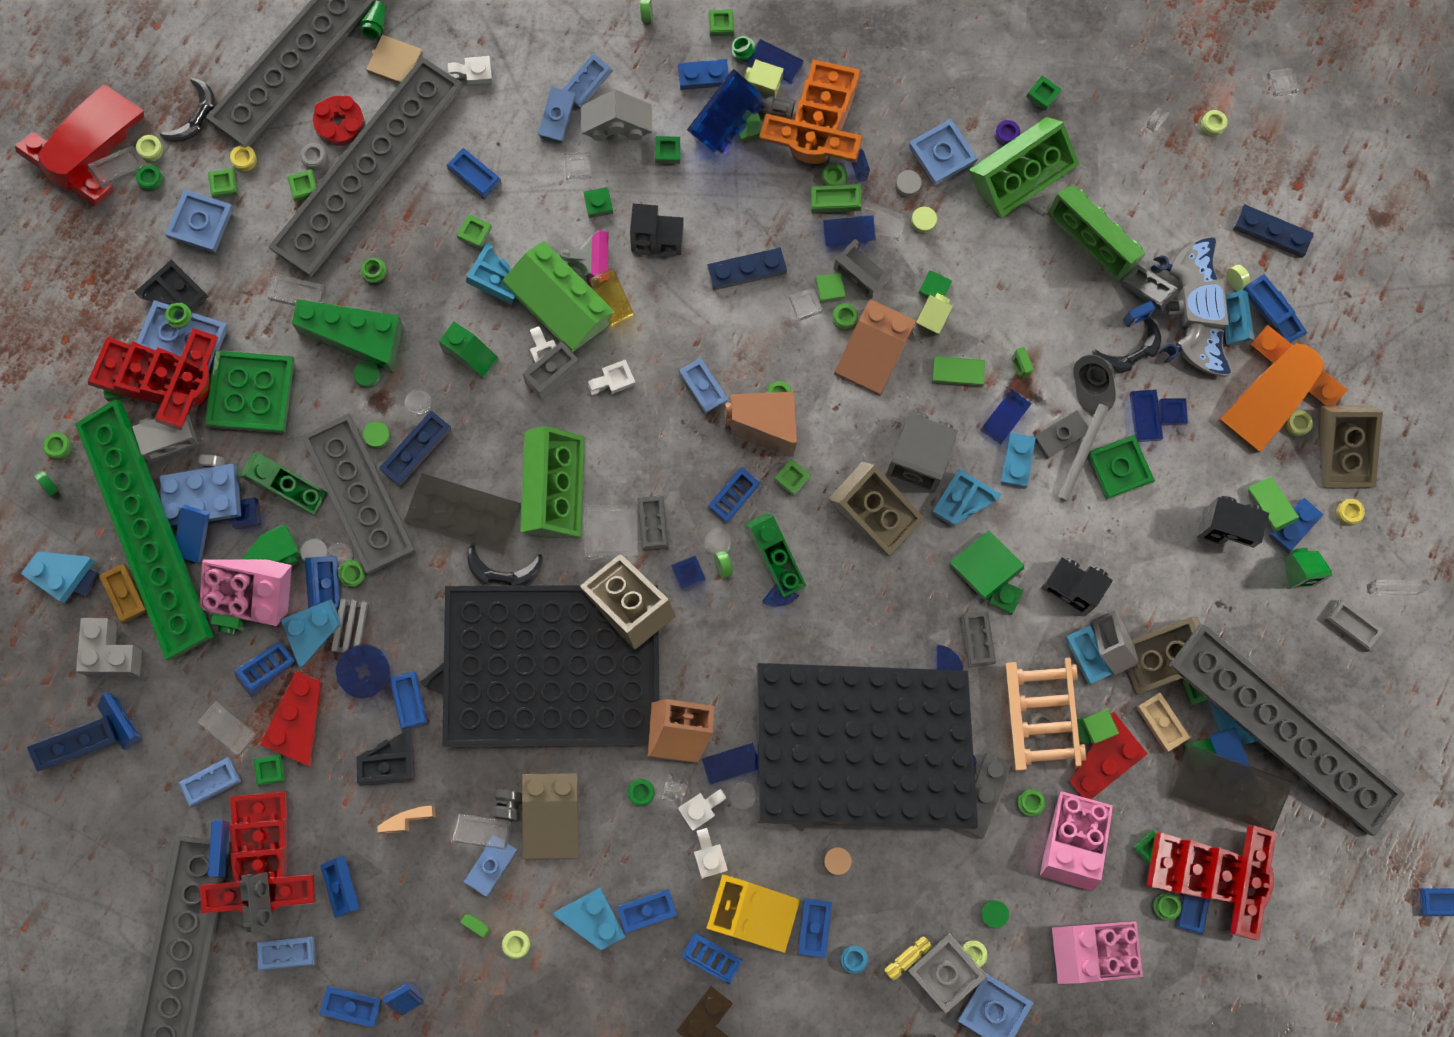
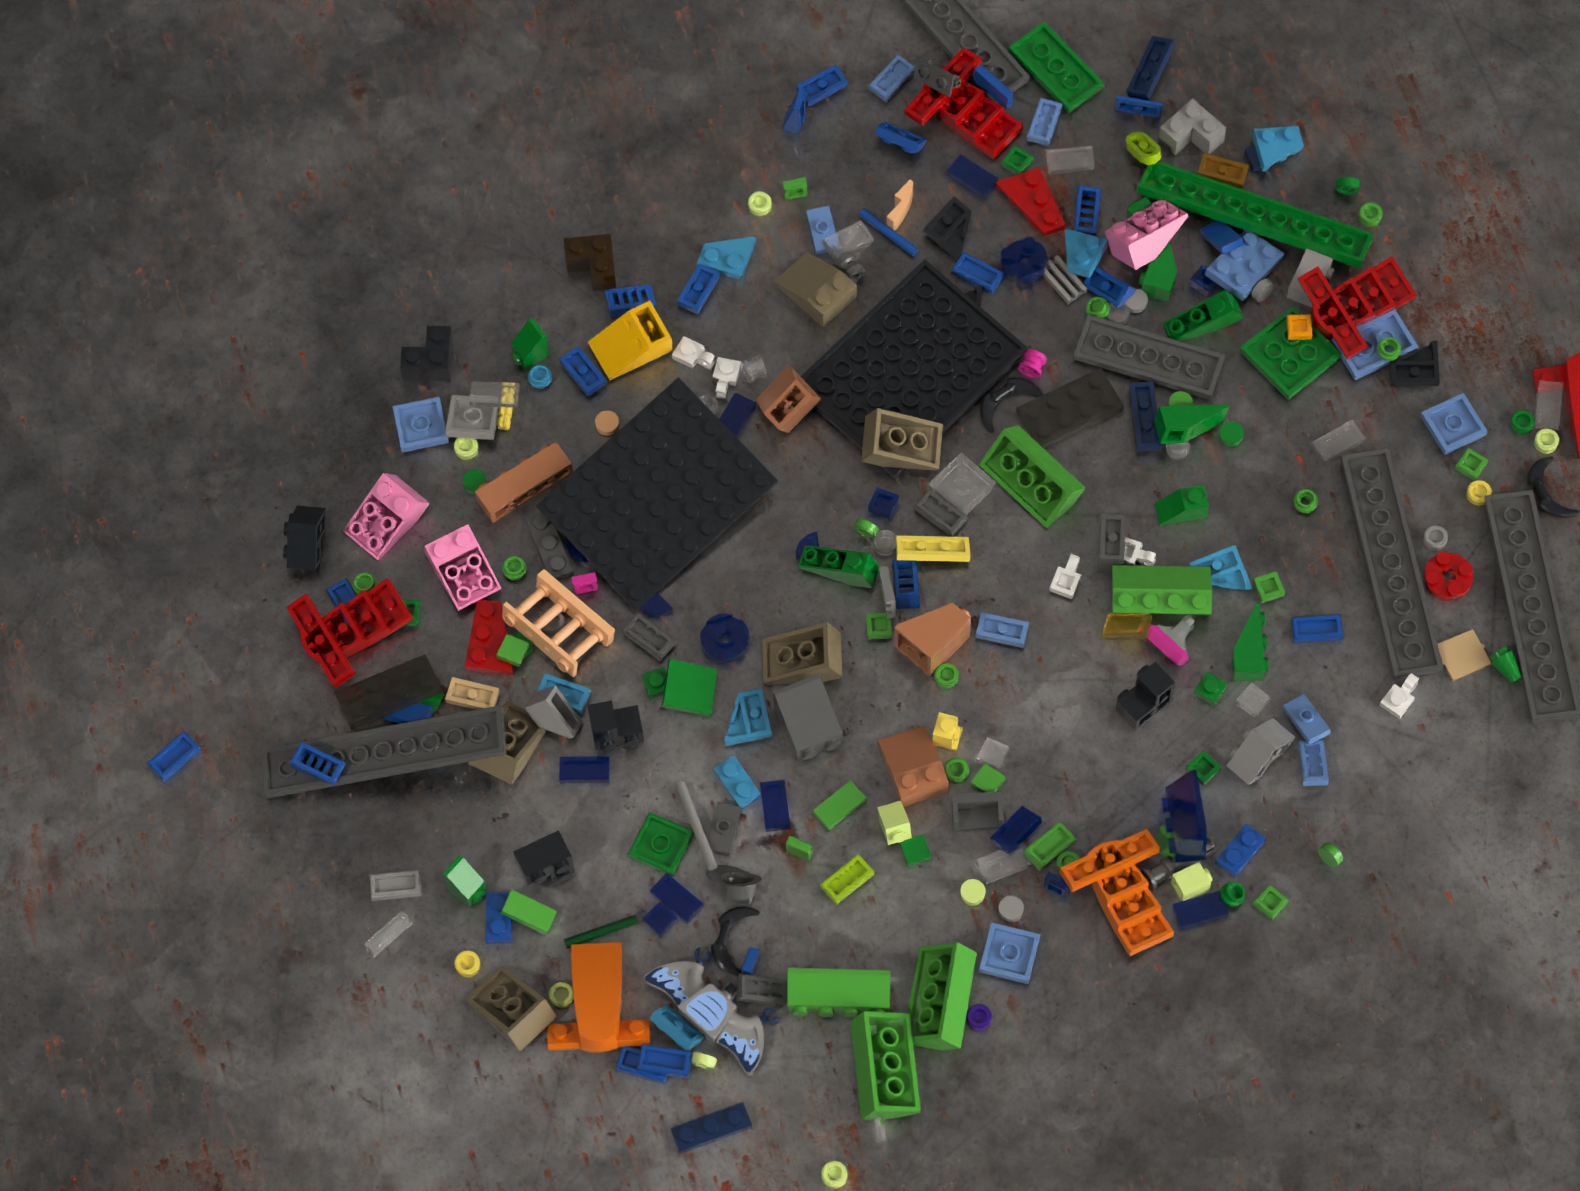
camera: 145 degrees right, 10 degrees down
bright green tile [287,170,317,202] -> none
green wedge [292,299,403,373] -> none
green tile [628,779,655,807] -> none
dark blue plate [707,247,787,291] -> none
green plate [1026,75,1062,111] -> none
none -> black brick [283,505,326,570]
none -> blue slope [290,741,346,785]
none -> clear tile [469,381,520,408]
none -> nougat brick [475,442,573,523]
none -> green slope [510,317,549,371]
none -> clear blue tile [559,756,610,783]
none -> dark green bar [563,915,638,949]
none -> dark pink tile [571,572,598,595]
none -> clear blue plate [700,613,750,663]
none -> lime plate [820,854,875,905]
none -> bright green slope [850,1011,921,1120]
none -> blue bar [859,208,919,256]
none -> light grey tile [878,566,897,619]
none -> light yellow plate [895,536,971,562]
none -> light yellow brick [932,712,963,751]
none -> clear blue tile [947,154,998,199]
none -> green plate [1008,22,1104,113]
none -> dark pink wheel [1018,349,1047,378]
none -> lime plate [1126,132,1161,165]
none -> green slope [1154,404,1229,444]
none -> green slope [1231,603,1269,682]
none -> light orange tile [1286,314,1312,340]

